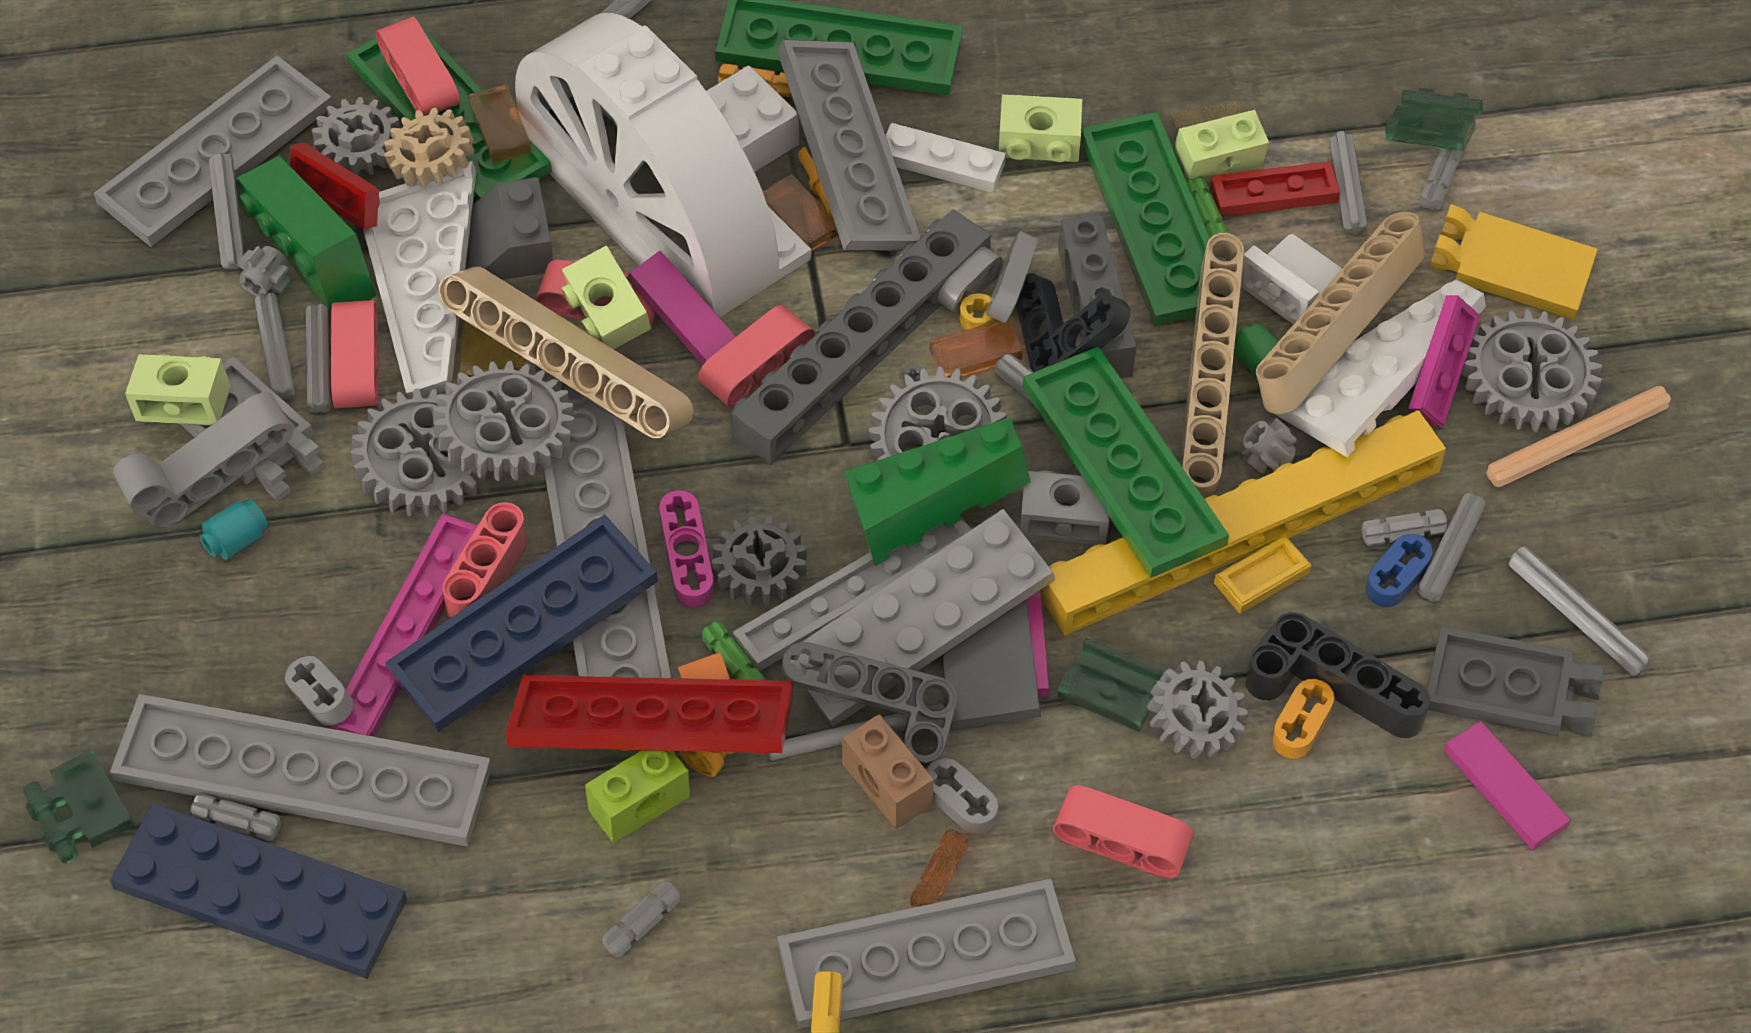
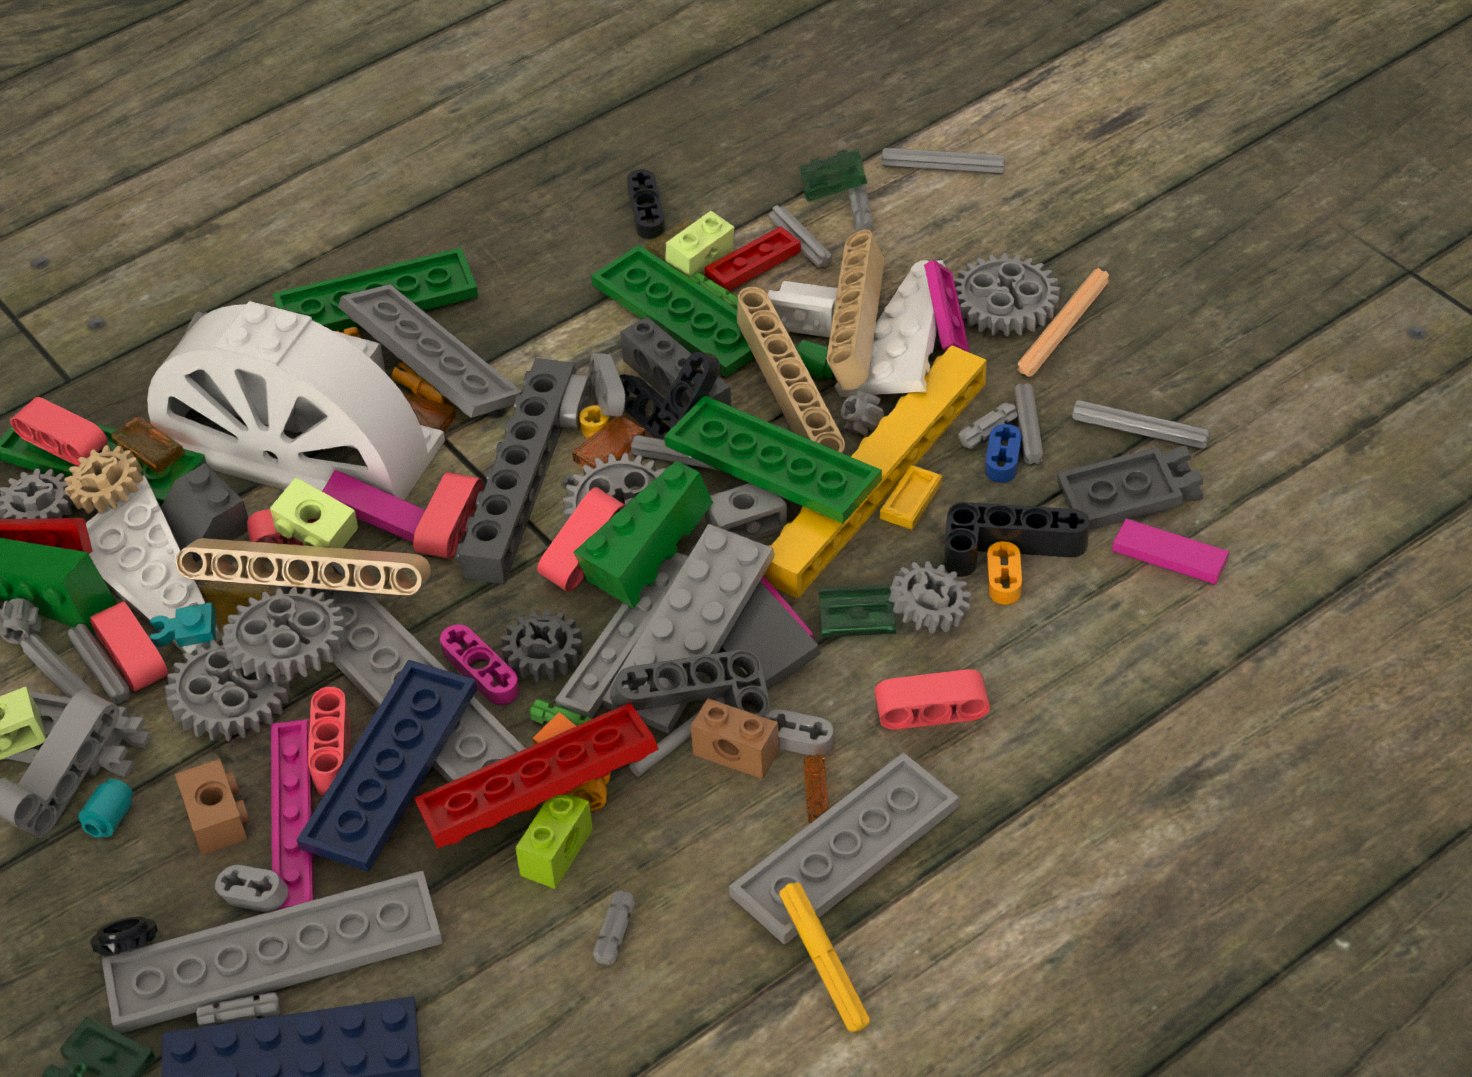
camera: 25 degrees left, 10 degrees down
white plate [886,123,1006,193] -> none
yellowish green brick [998,94,1082,162] -> none
yellow tile [1430,204,1598,320] -> none
none -> black gear [90,917,158,956]
none -> teal plate [150,602,216,647]
none -> medium nougat brick [175,759,250,855]
none -> coral beam [537,487,626,592]
none -> black beam [627,169,665,239]
none -> light grey axle [882,148,1005,174]

